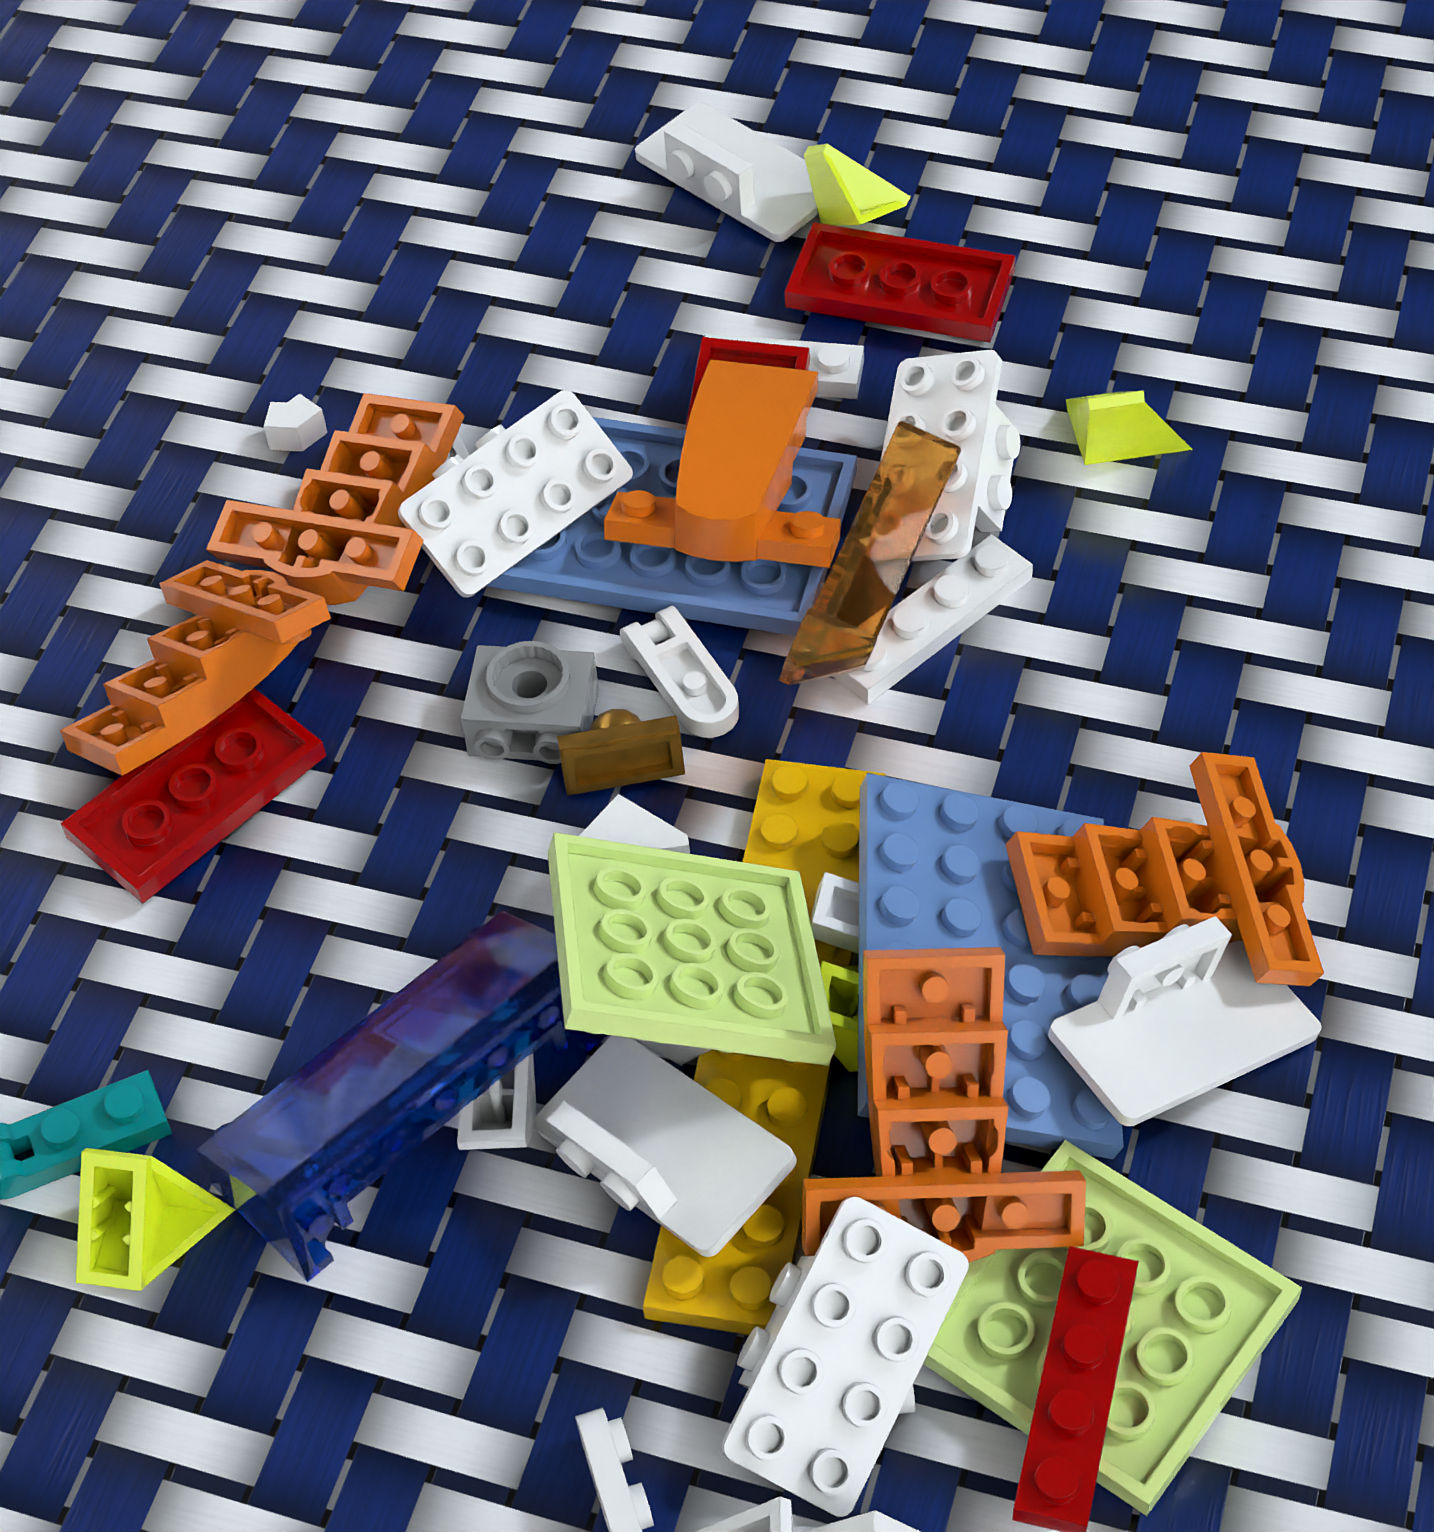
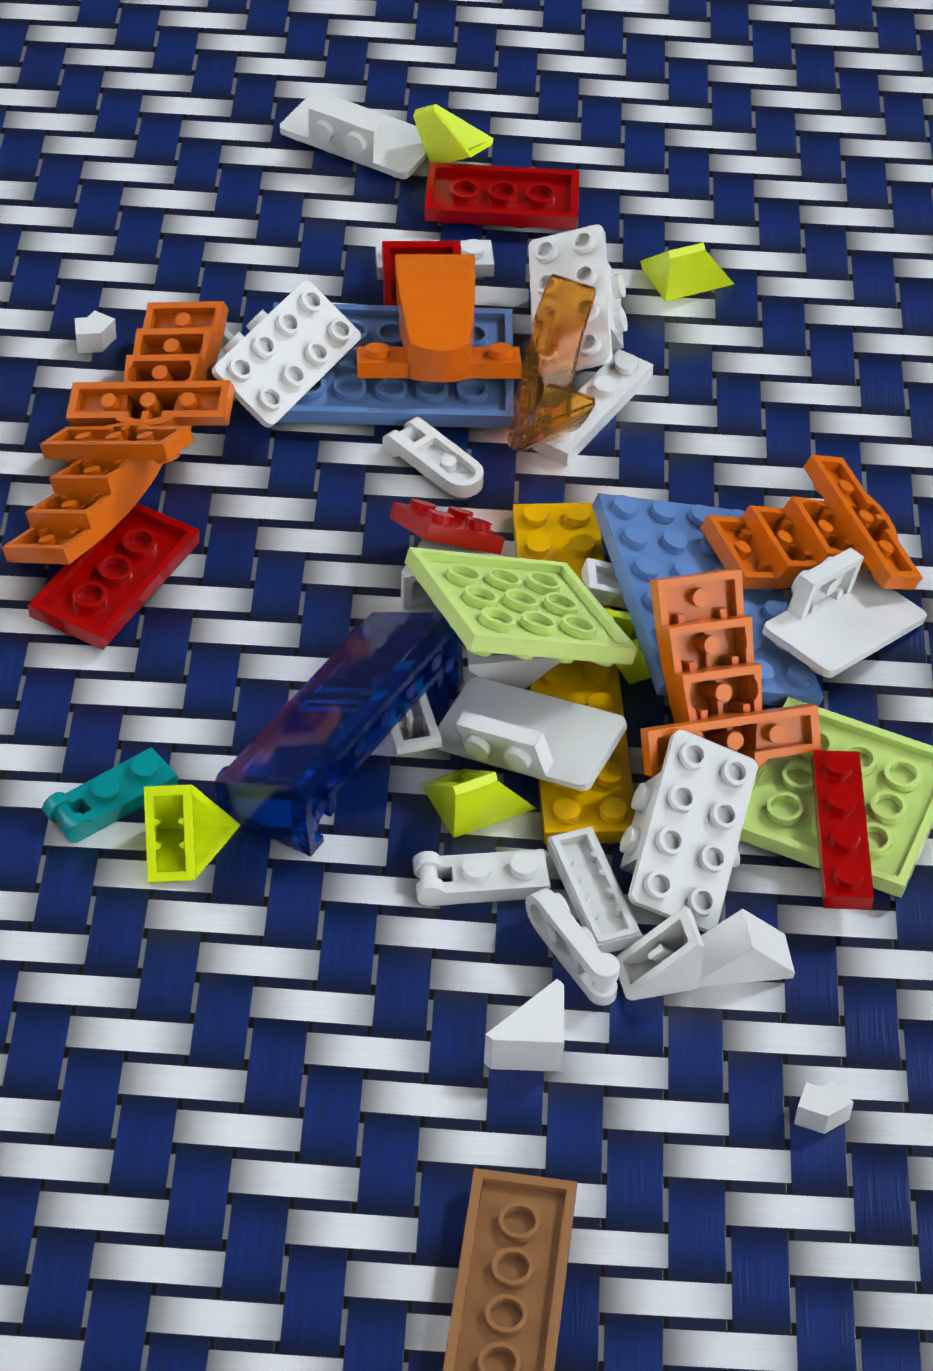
camera: 20 degrees left, 5 degrees down
light grey brick [461,641,599,764] -> none
pearl gold tile [557,709,685,796] -> none
none -> red plate [389,498,505,555]
none -> white plate [412,849,550,906]
none -> neon yellow slope [423,769,537,838]
none -> white plate [547,827,642,953]

